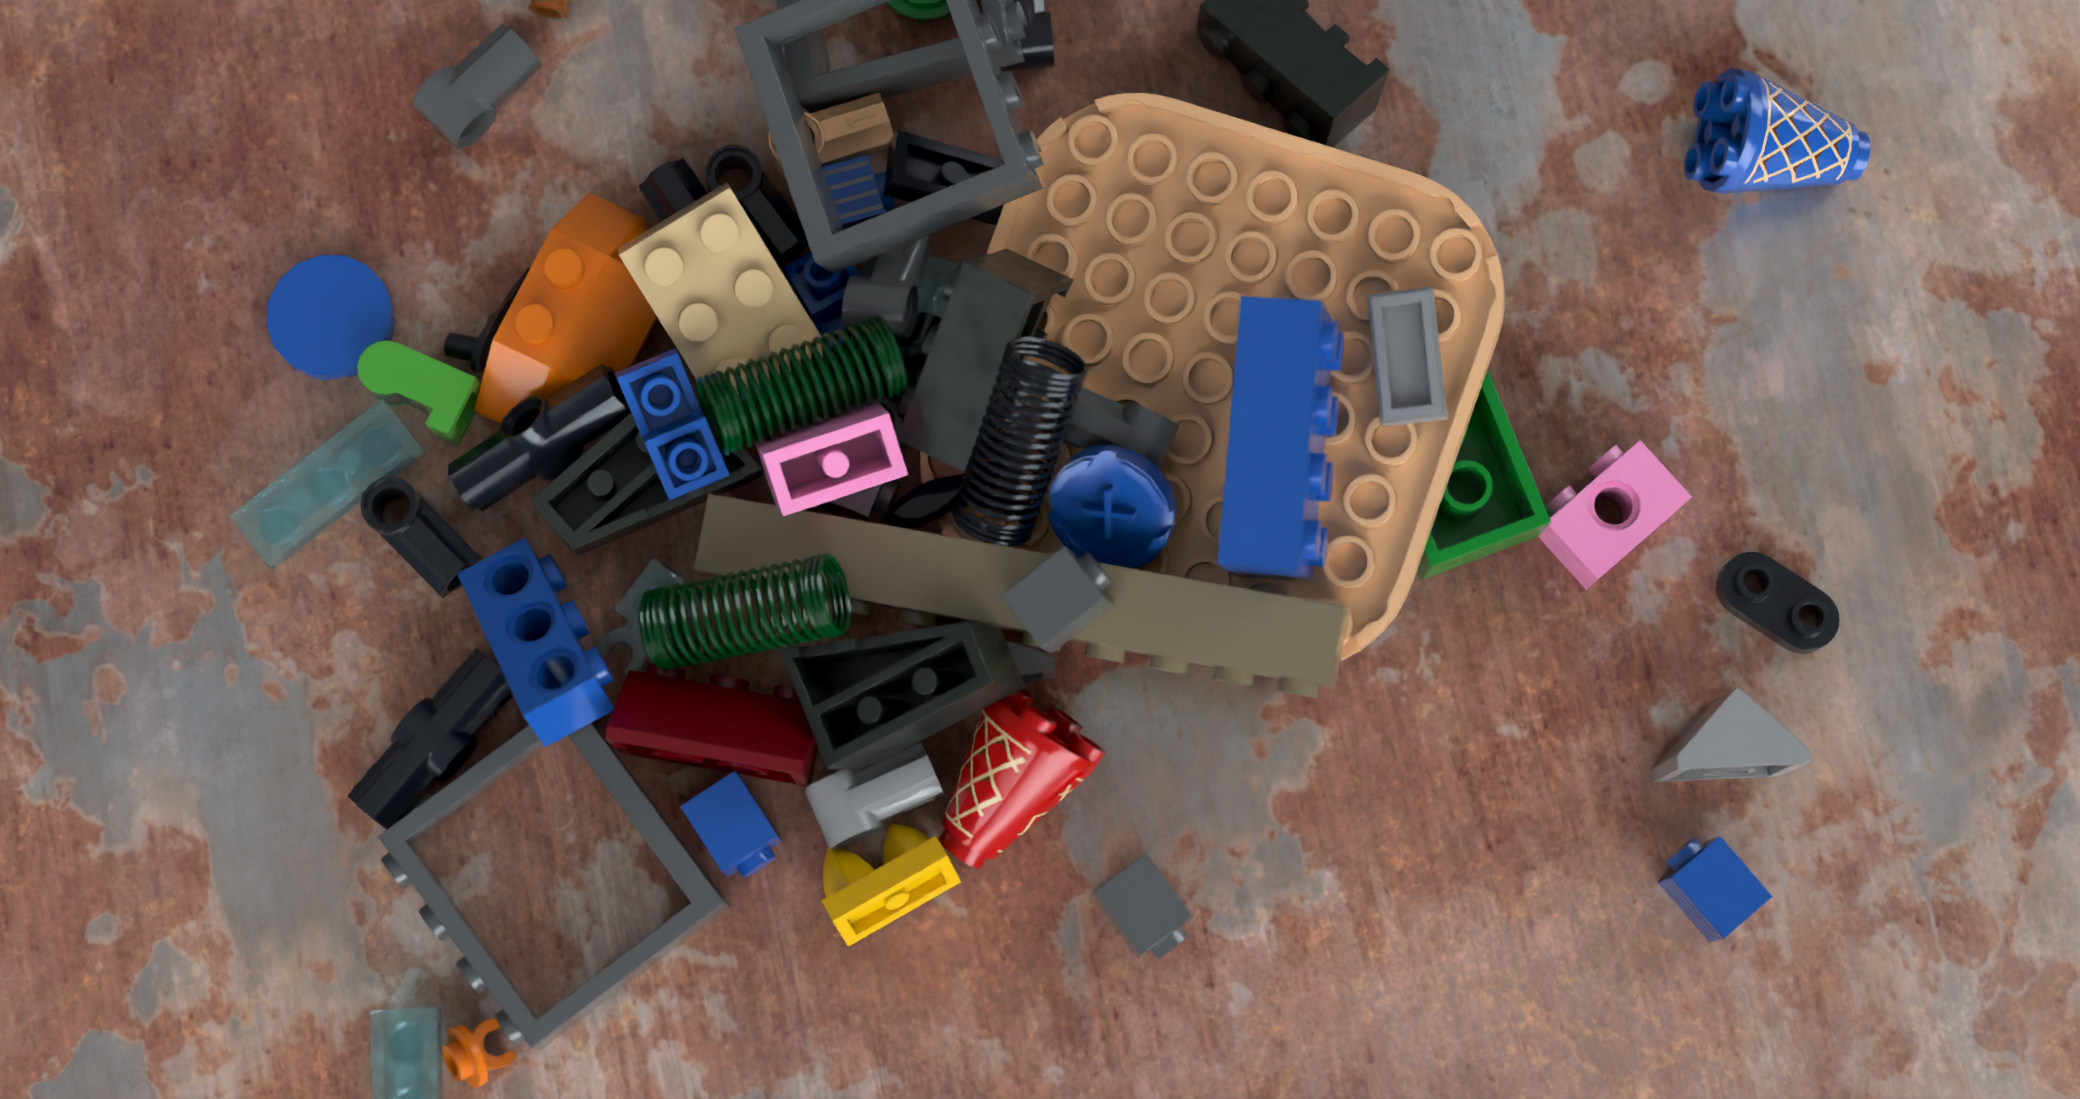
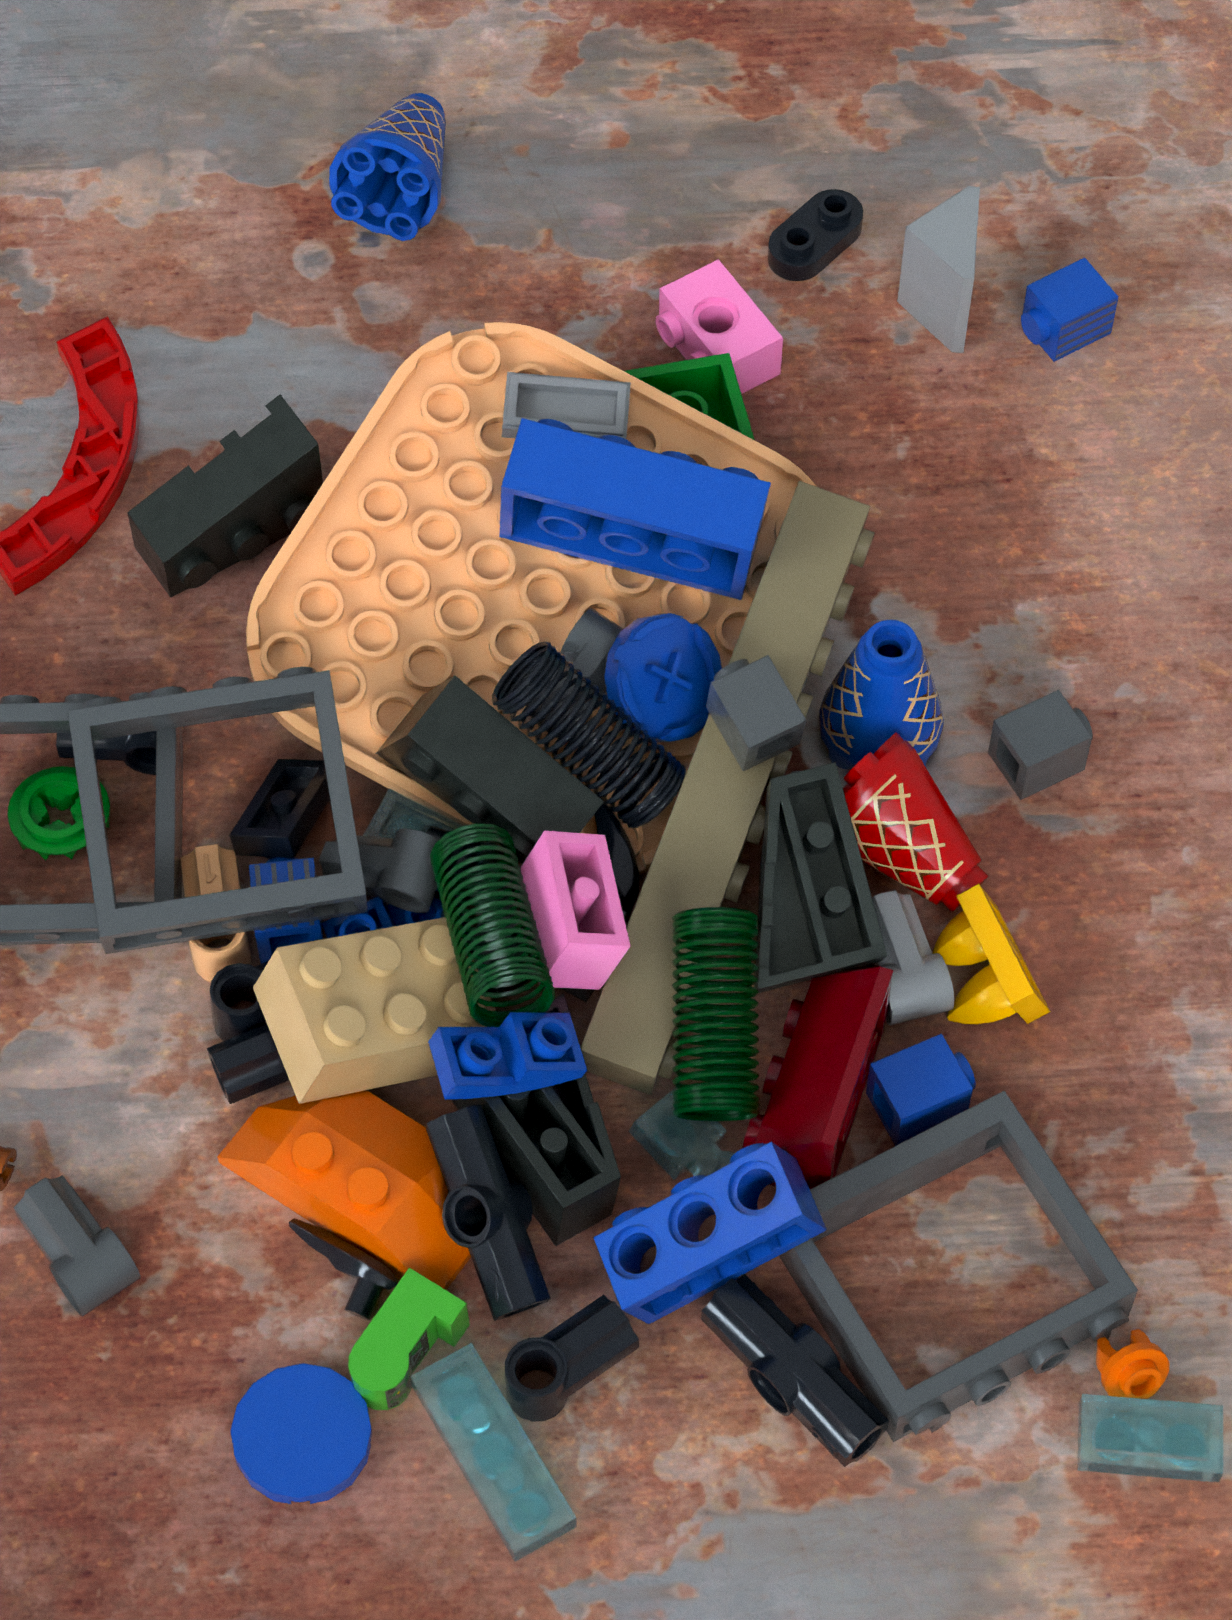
camera: 80 degrees left, 20 degrees down
none -> blue cone [818,620,944,769]

